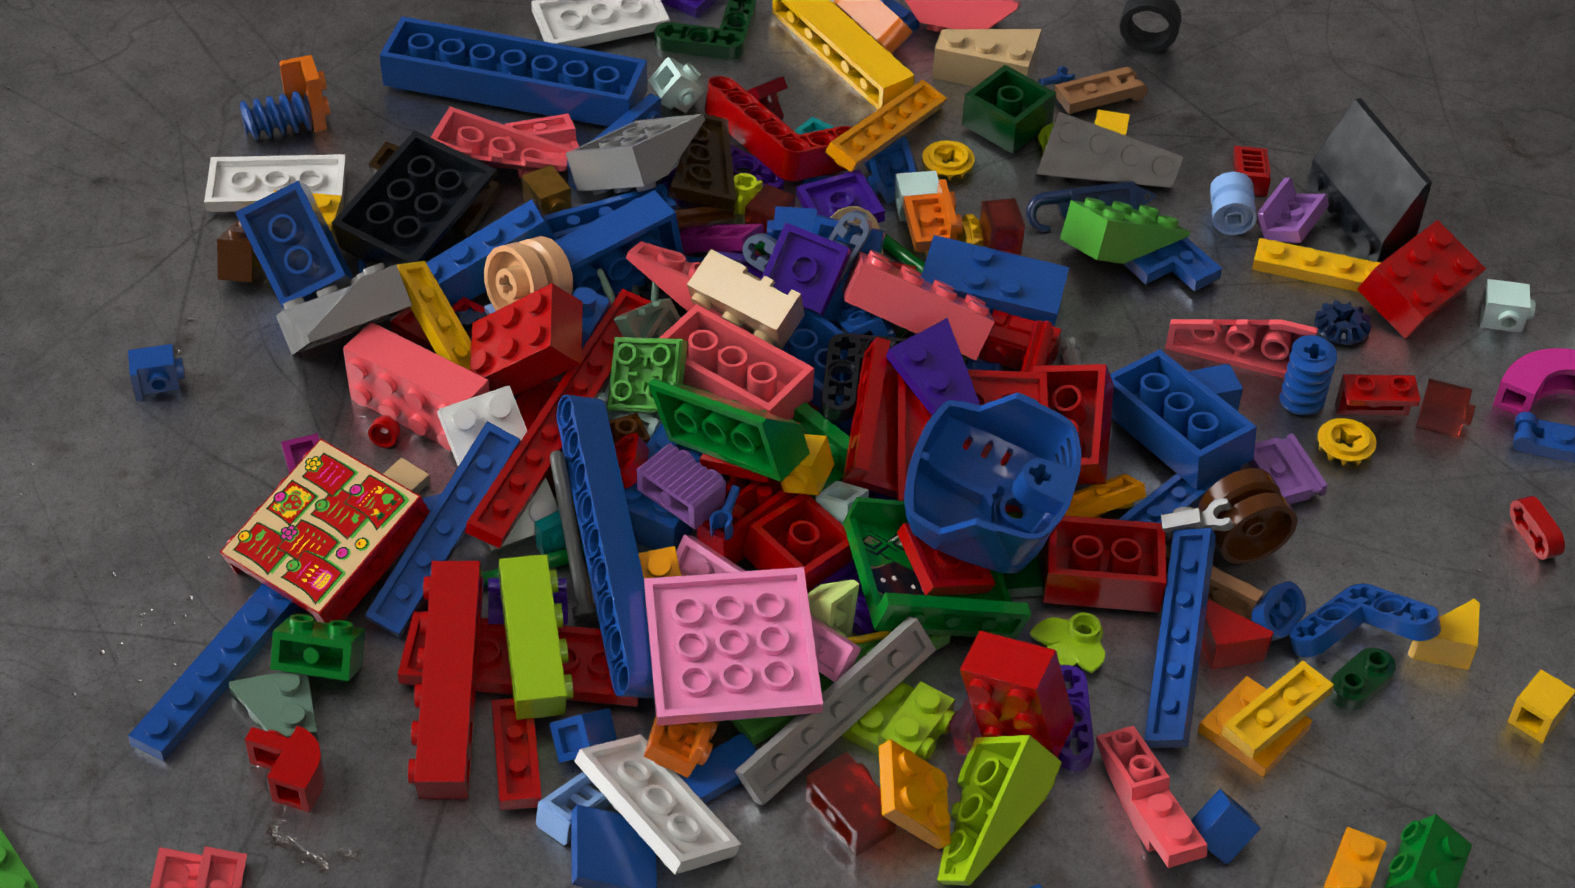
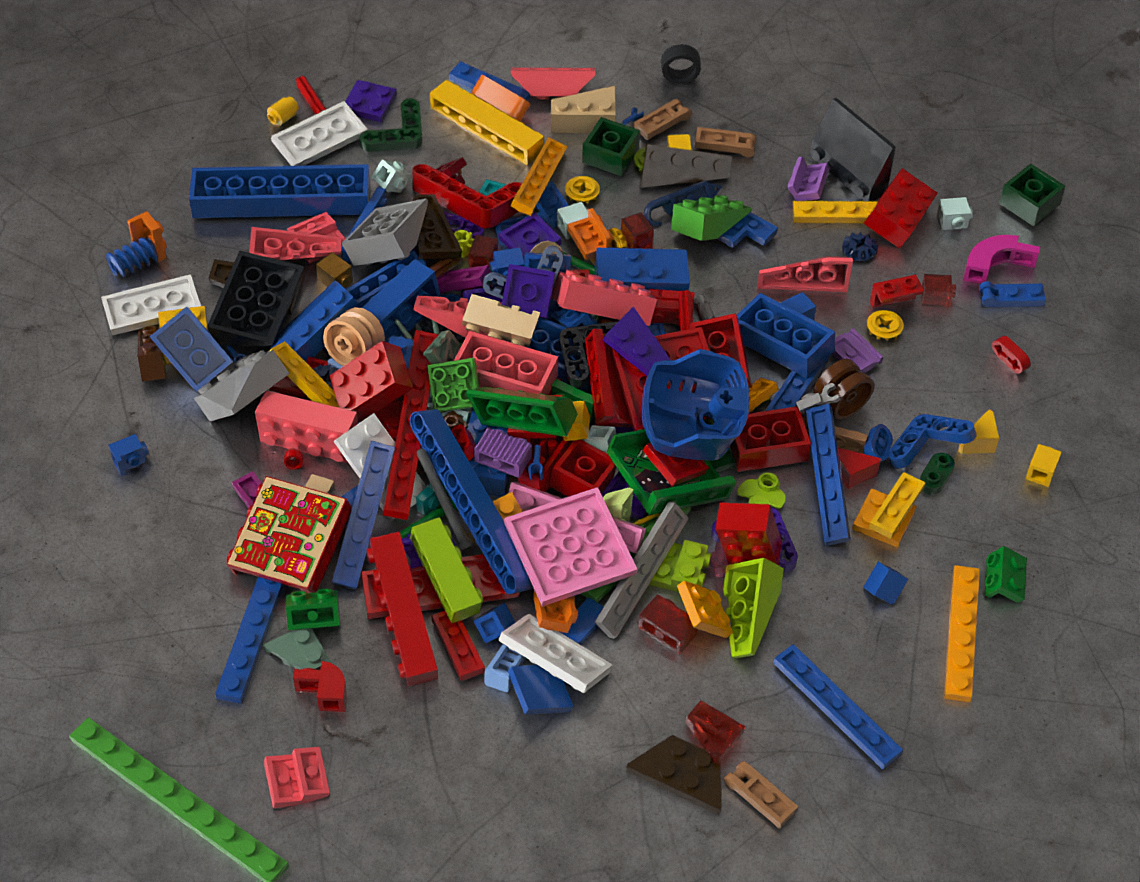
camera: 15 degrees left, 5 degrees up
coral slope [1096,725,1207,868] -> none
light blue wheel [1210,172,1257,235] -> none
red slope [1233,146,1271,197] -> none
blue piece [1279,335,1337,415] -> none
none -> medium nougat plate [695,127,757,157]

